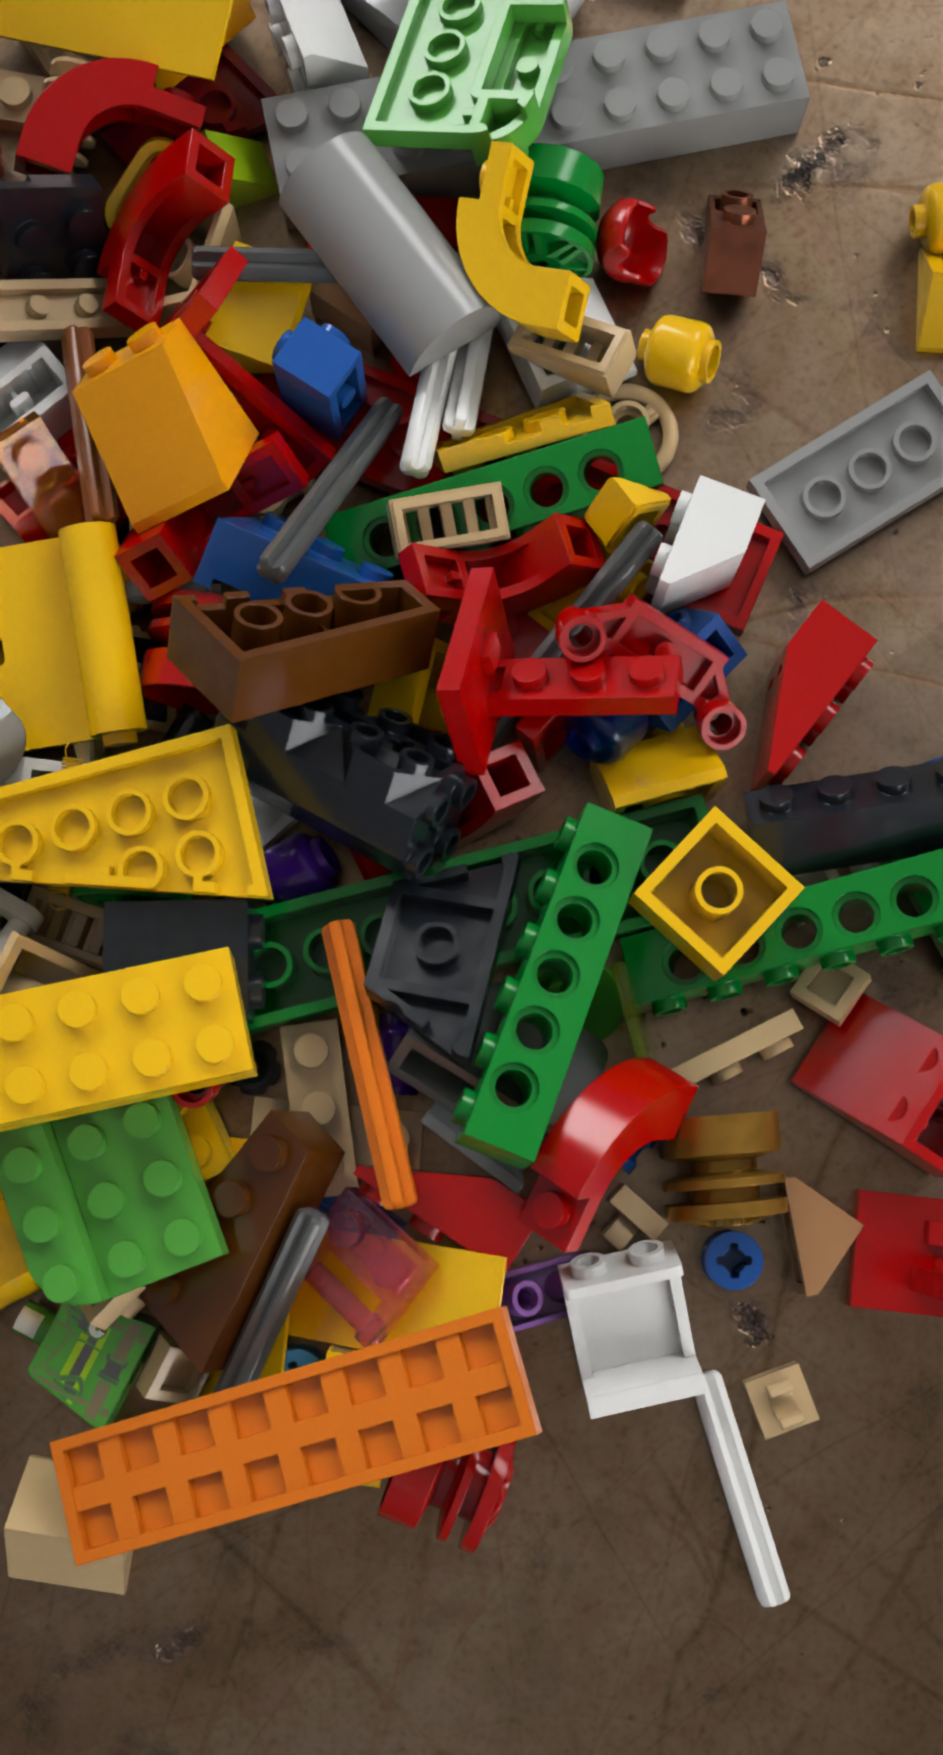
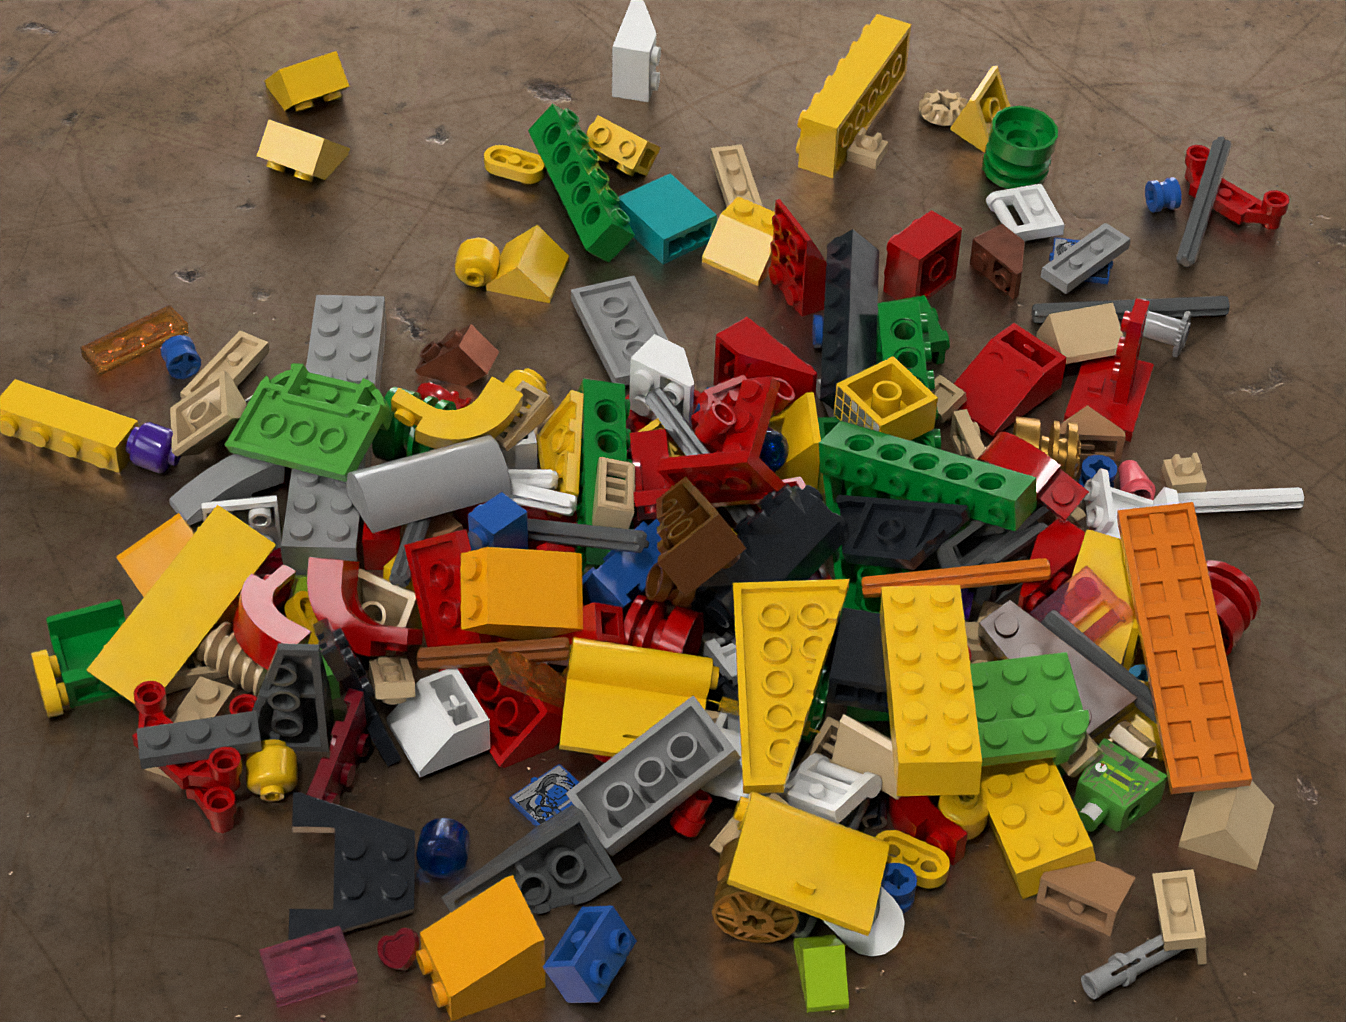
camera: 80 degrees left, 35 degrees down
yellow slope [584,477,671,546] -> none
none -> coral cone [1118,460,1156,500]

